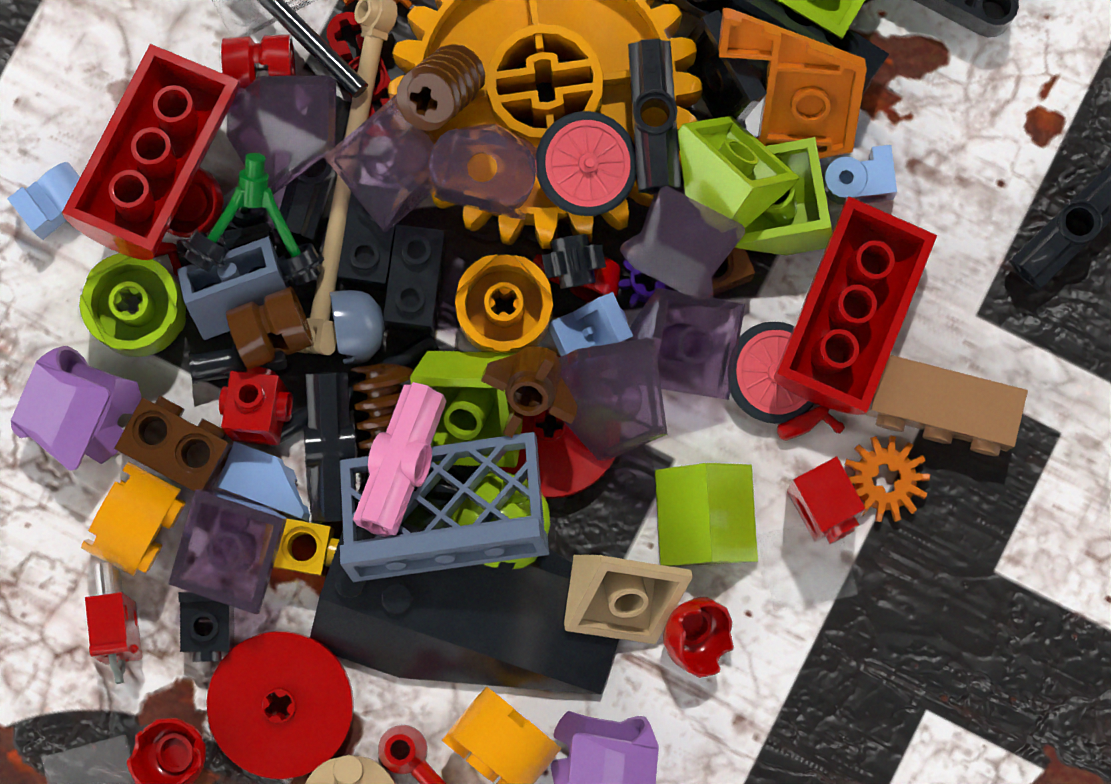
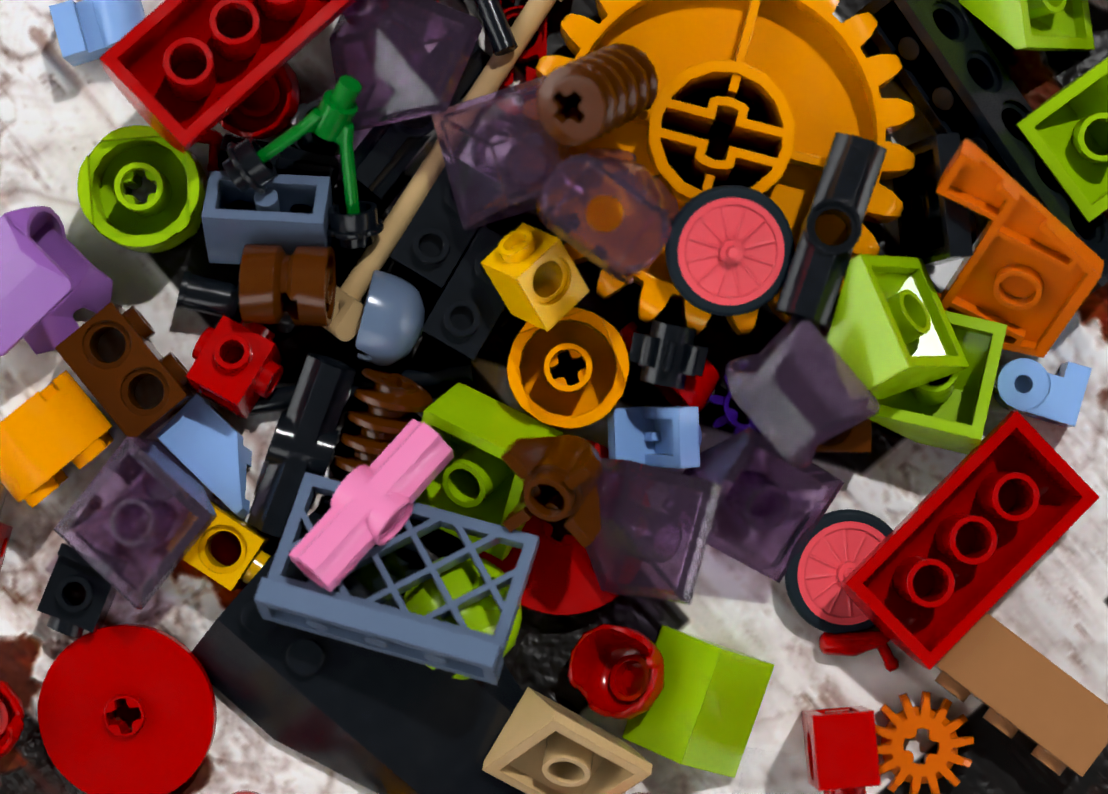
camera: 25 degrees right, 5 degrees up
none -> yellow brick [481,223,590,332]
none -> red hair [568,624,664,720]

